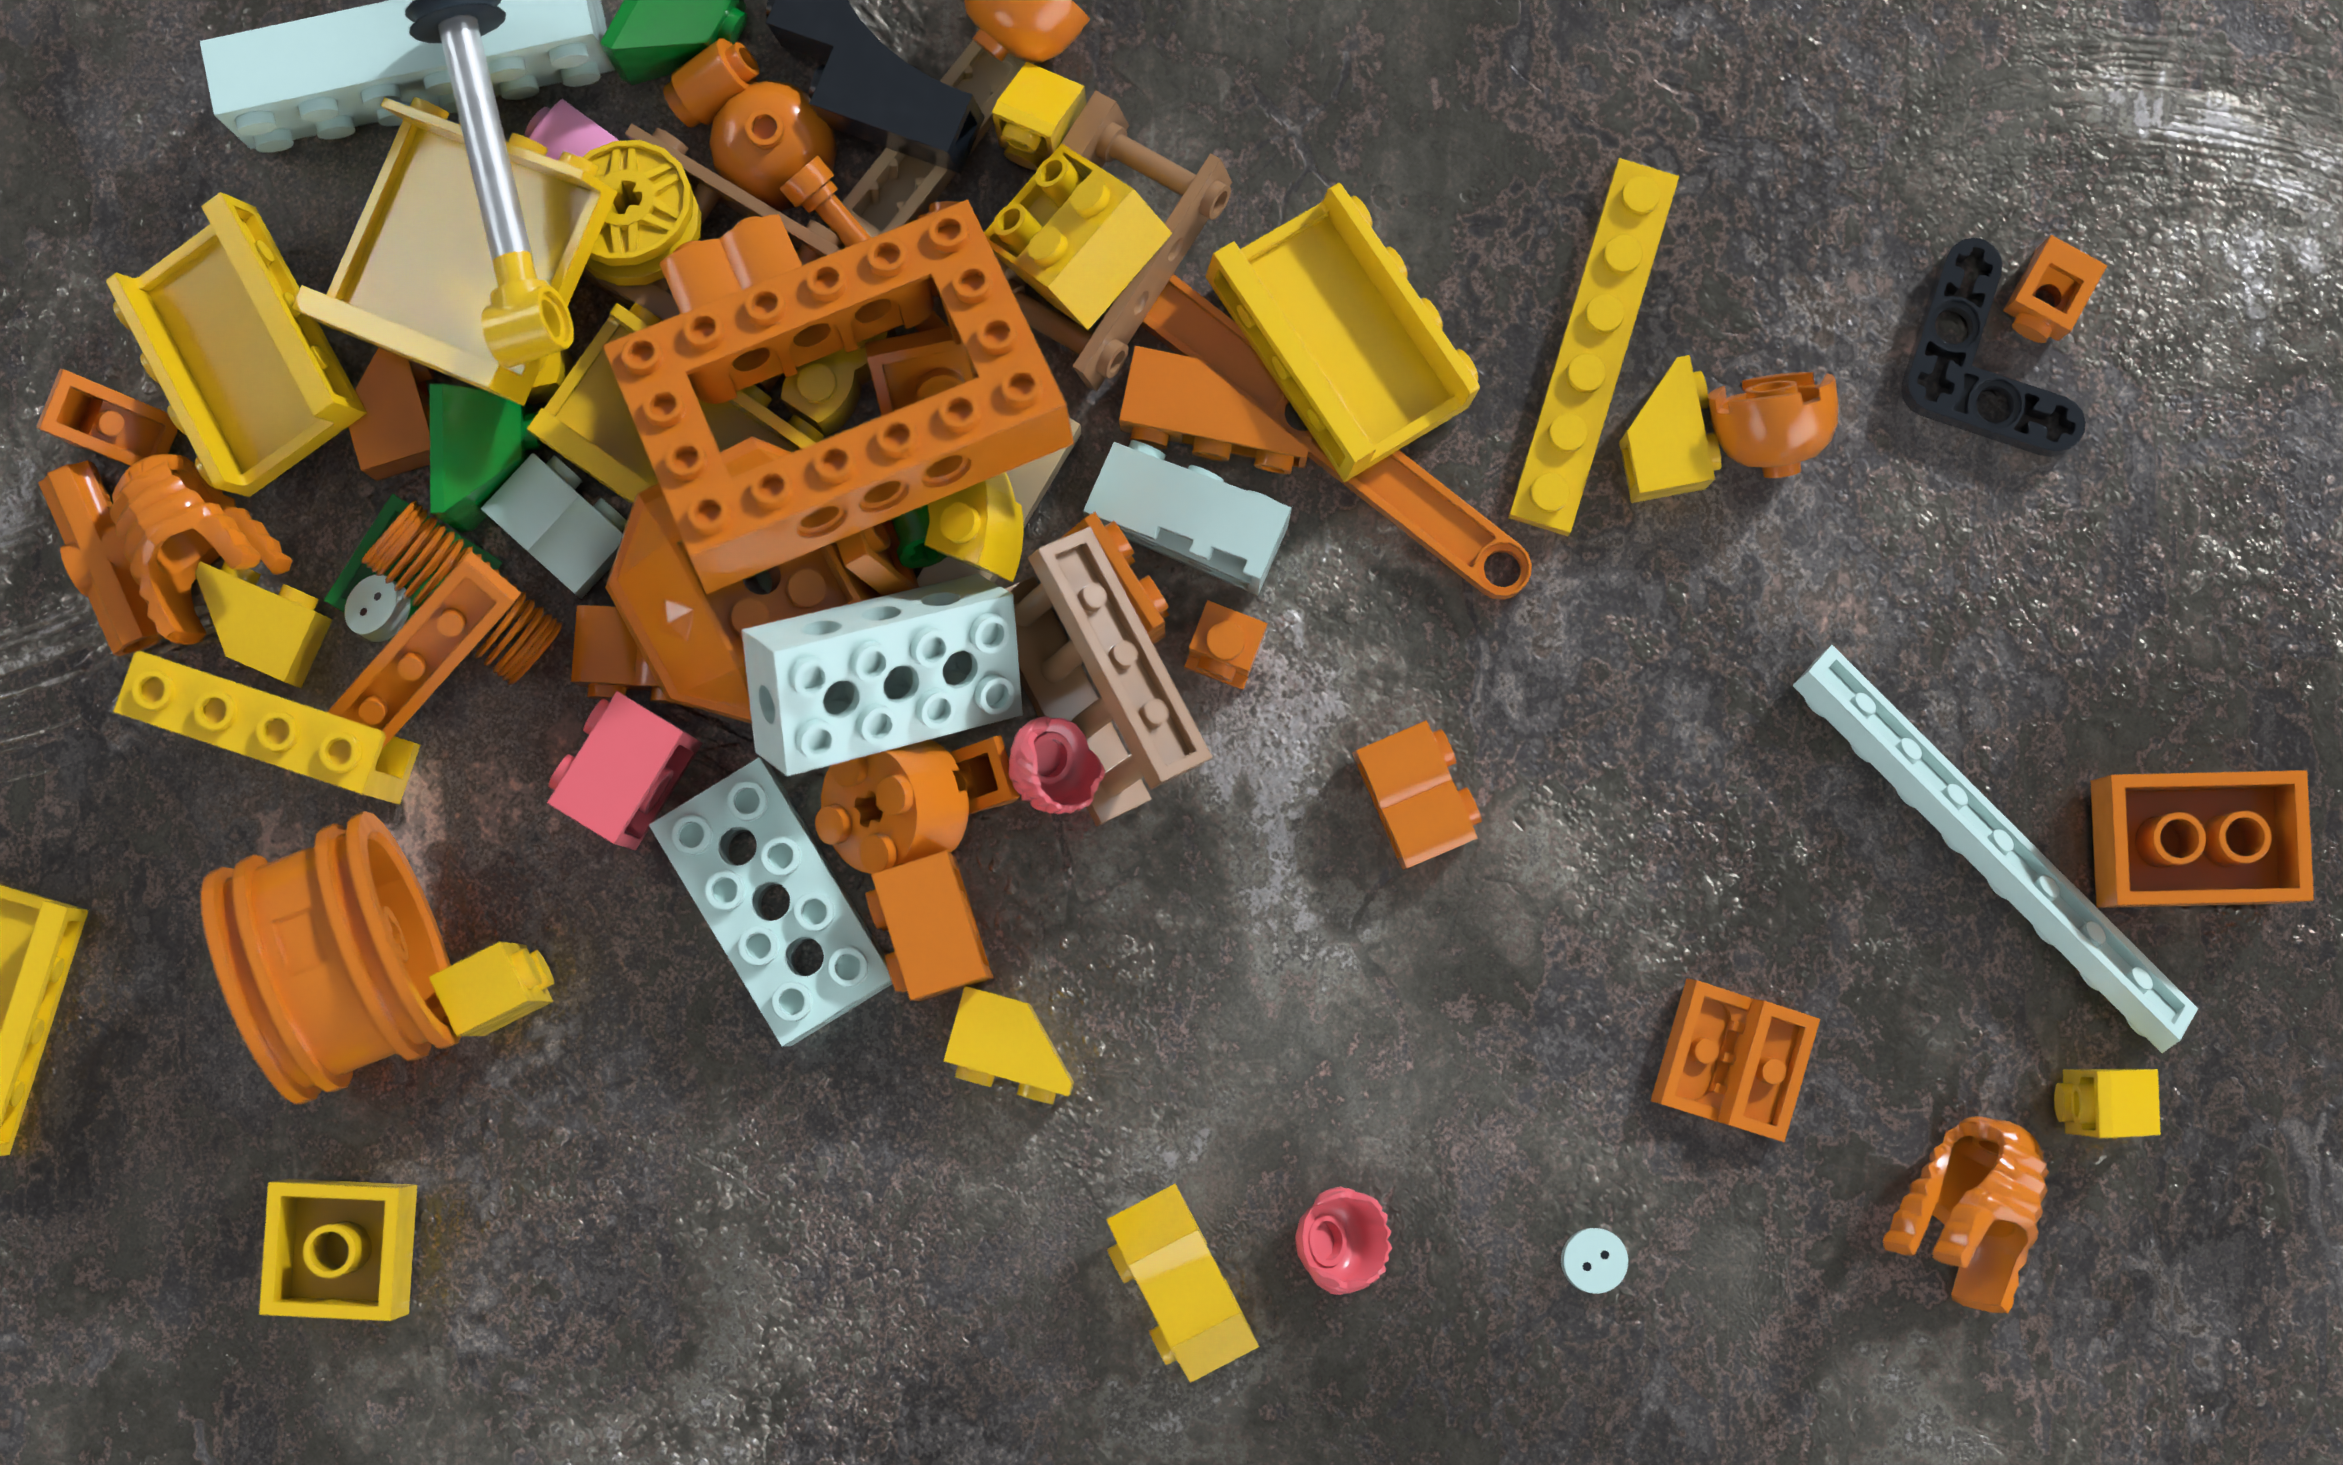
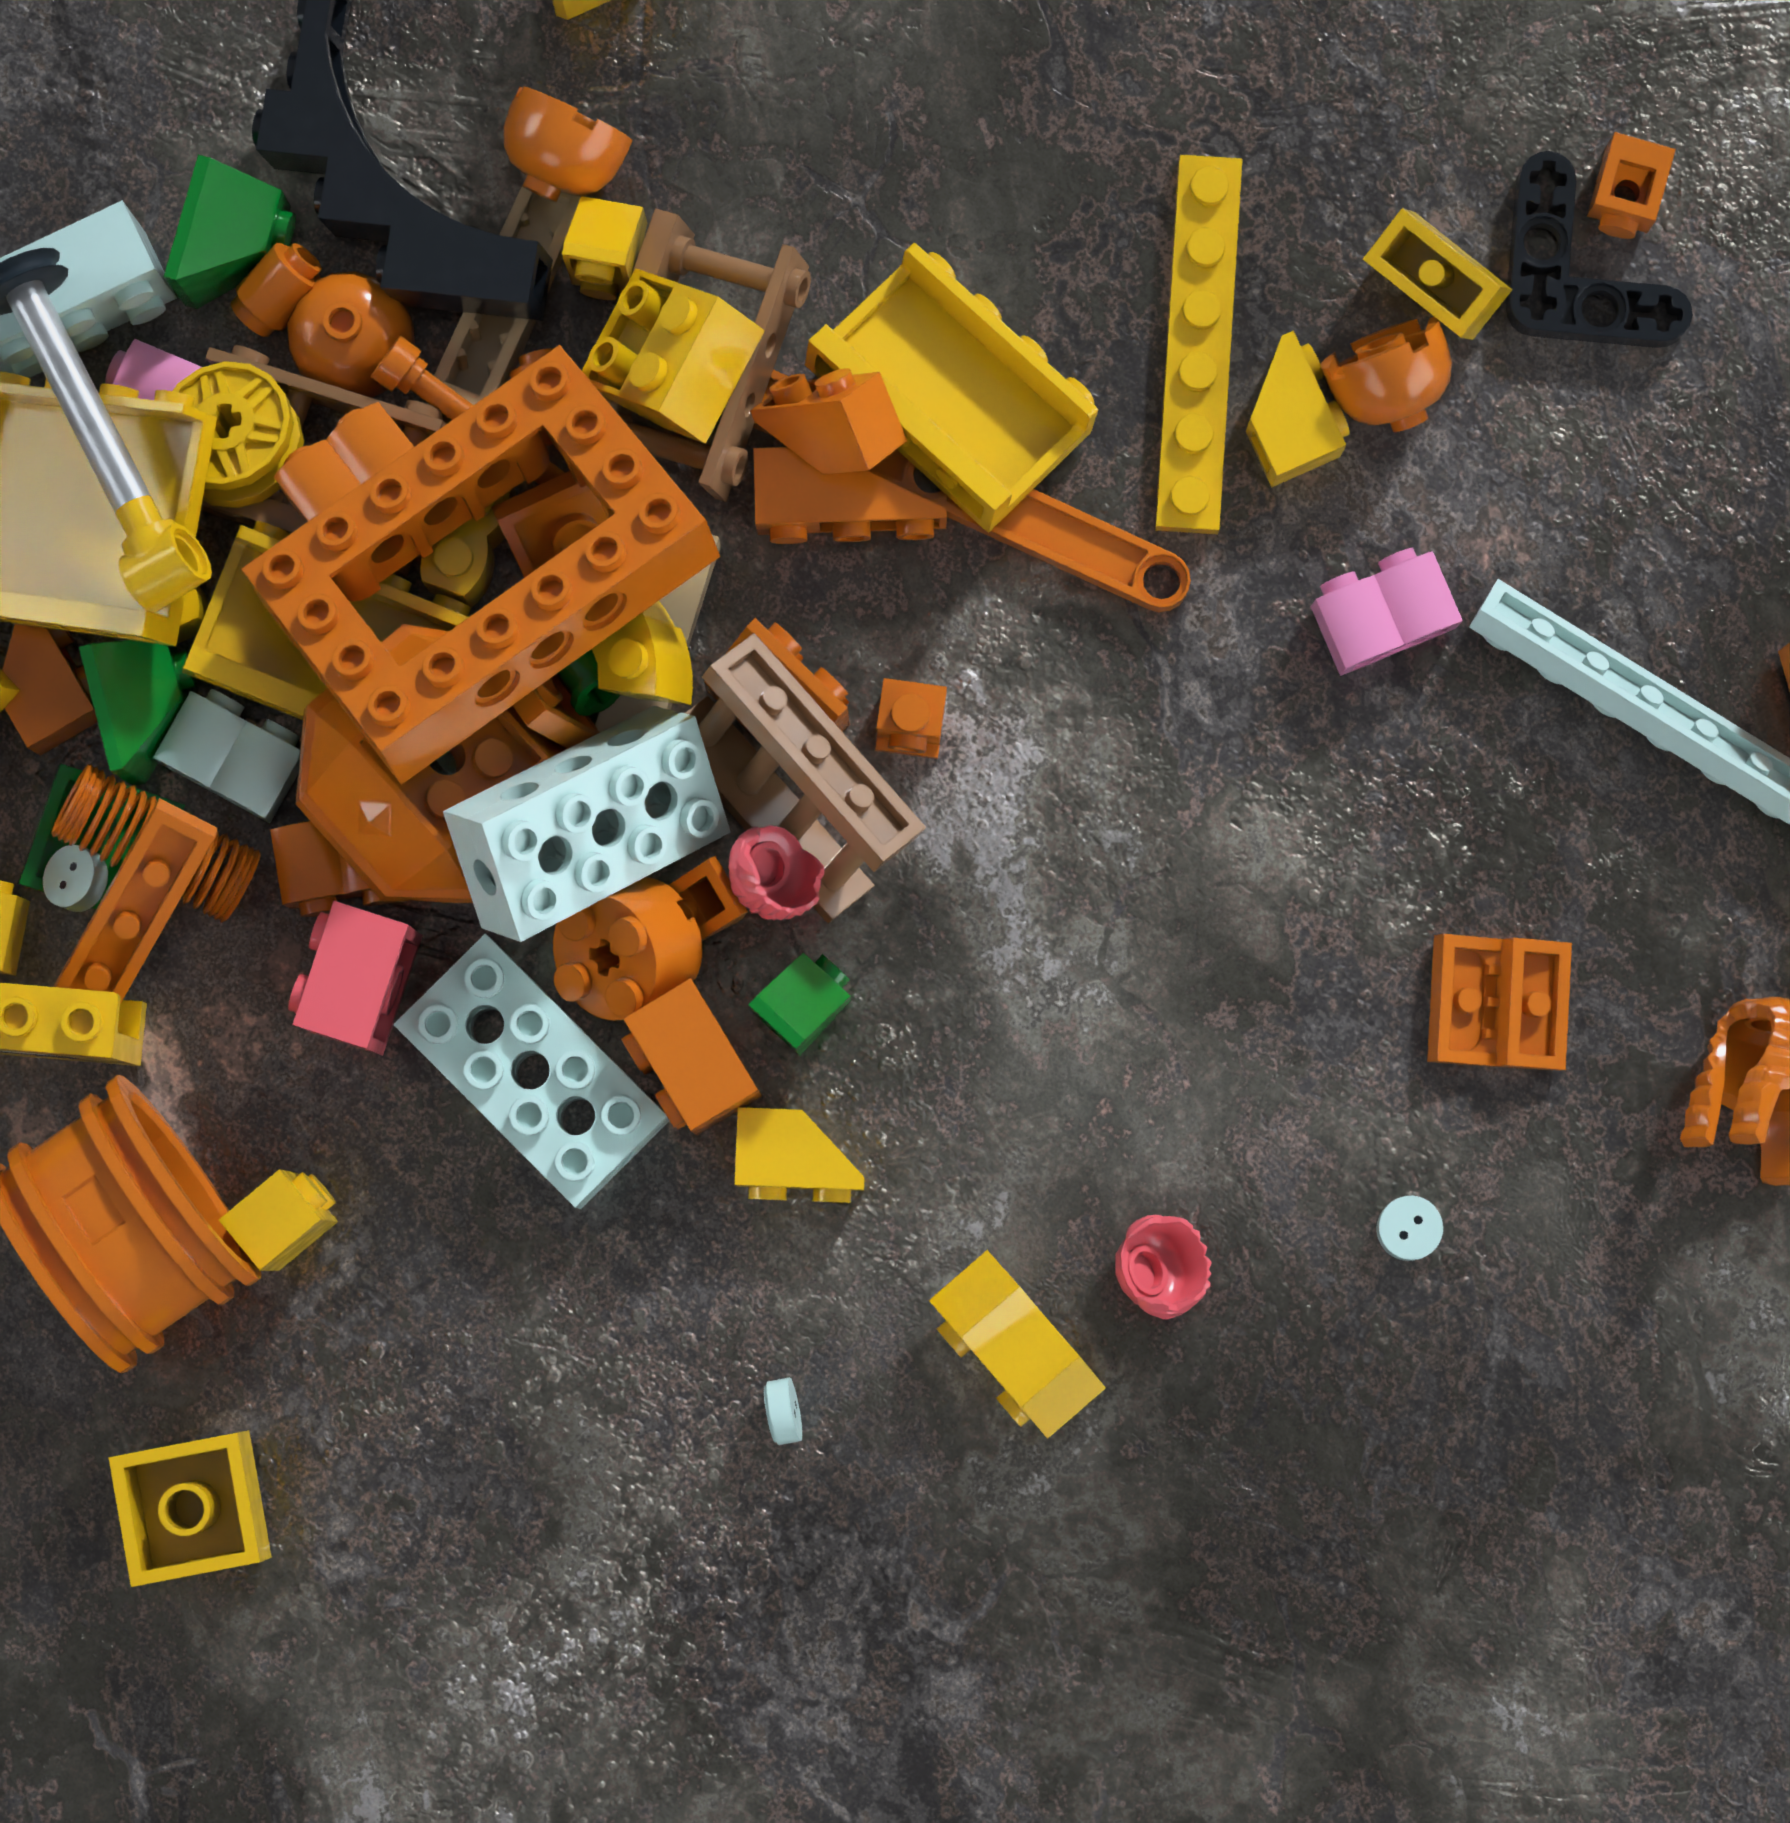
camera: 15 degrees left, 0 degrees up
light aqua wedge [1083,440,1292,595] -> none
orange brick [1352,720,1482,870] -> none
none -> green slope [749,953,851,1056]
none -> orange slope [750,368,907,475]
none -> light aqua tile [764,1377,802,1445]
none -> bright pink brick [1310,548,1463,676]
none -> yellow brick [1363,208,1513,340]

